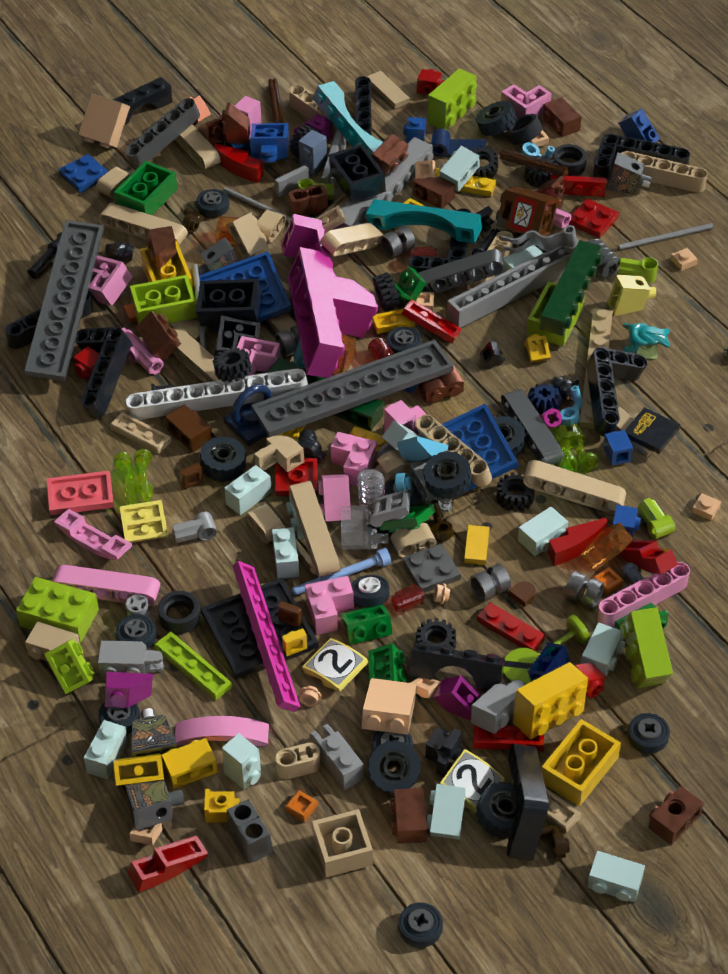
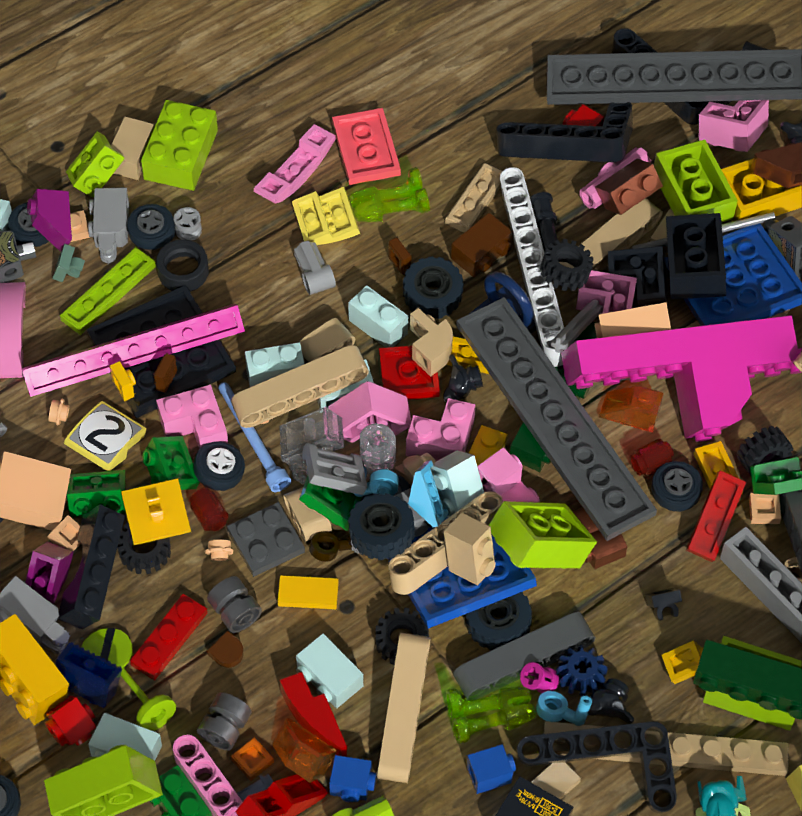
camera: 85 degrees right, 10 degrees up
bright pink beam [52,565,160,606] -> none
none -> sand green tile [52,244,85,282]
none -> yellow piece [121,479,191,545]
none -> tan brick [444,513,495,586]
none -> lime brick [489,501,597,569]
none -> light grey axle [551,300,603,353]
none -> light nougat brick [595,303,671,338]

